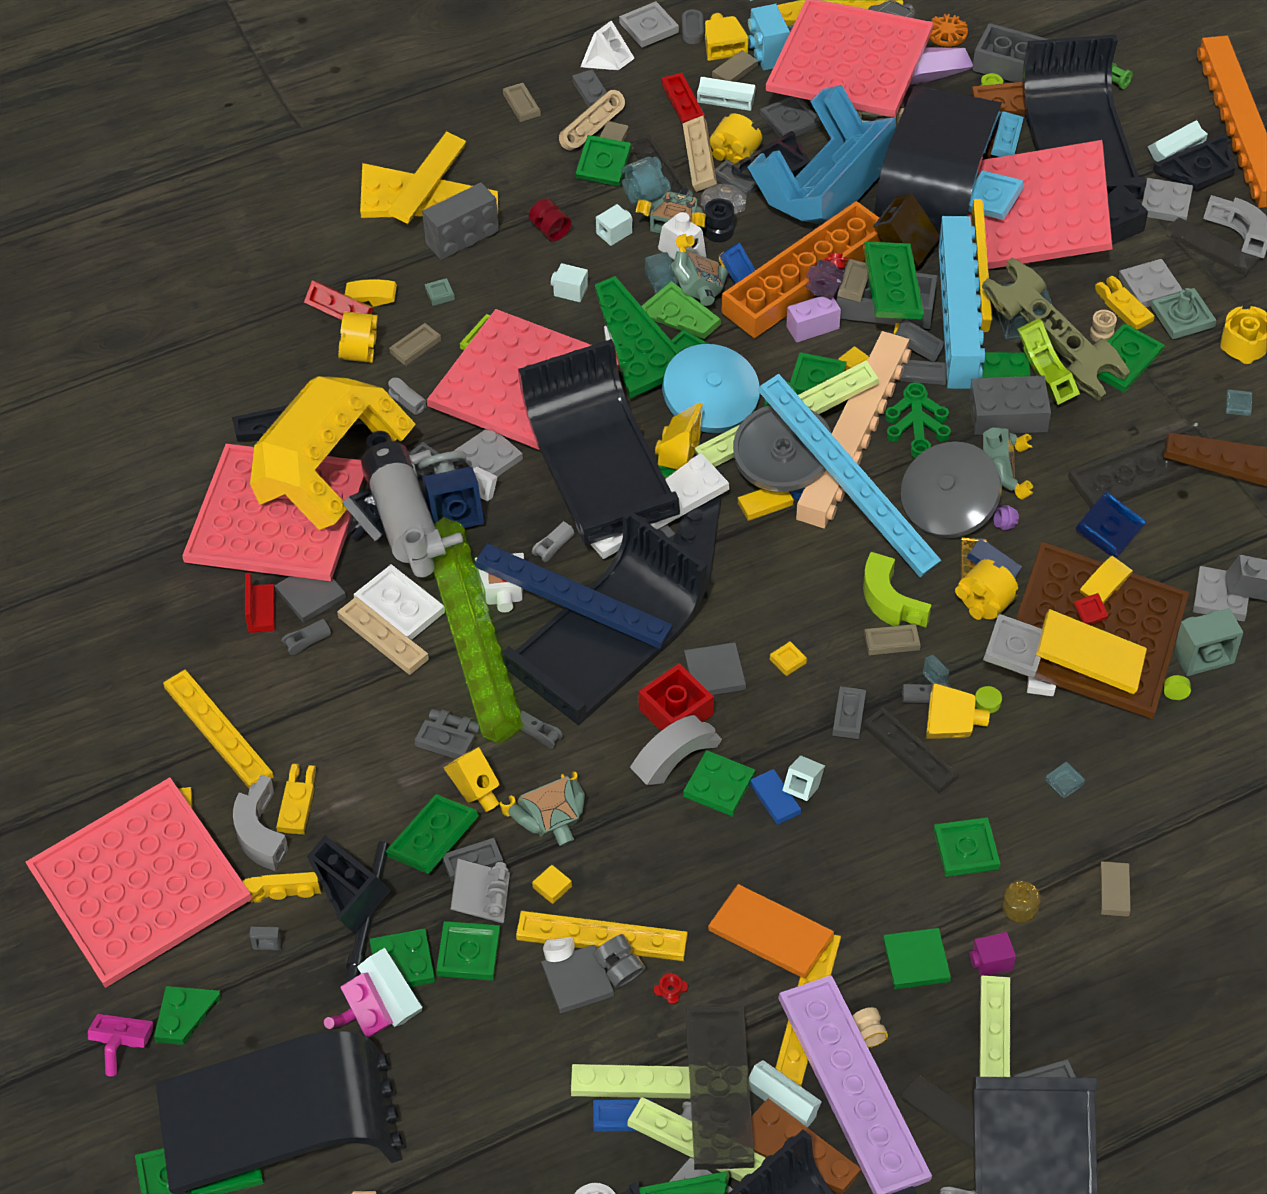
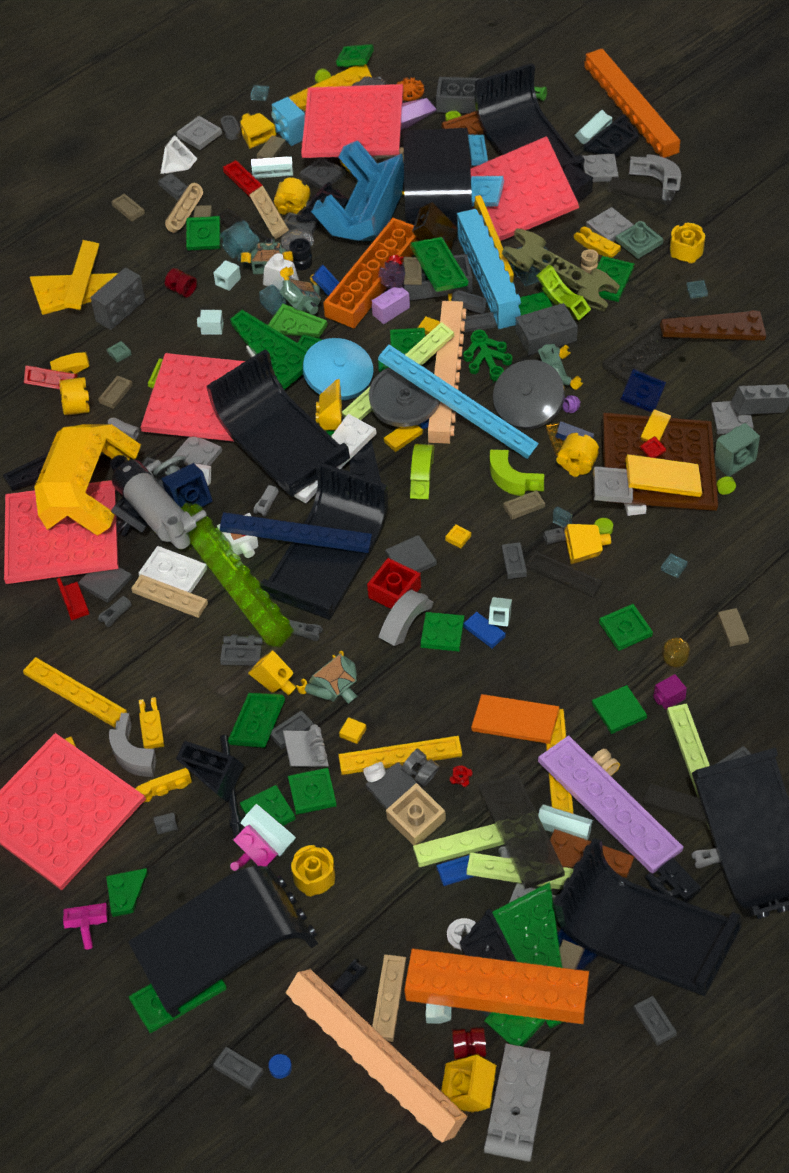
camera: 15 degrees left, 0 degrees up
none -> yellow brick [291,845,335,896]
none -> tan brick [386,783,446,845]
none -> lime arch [410,444,434,499]

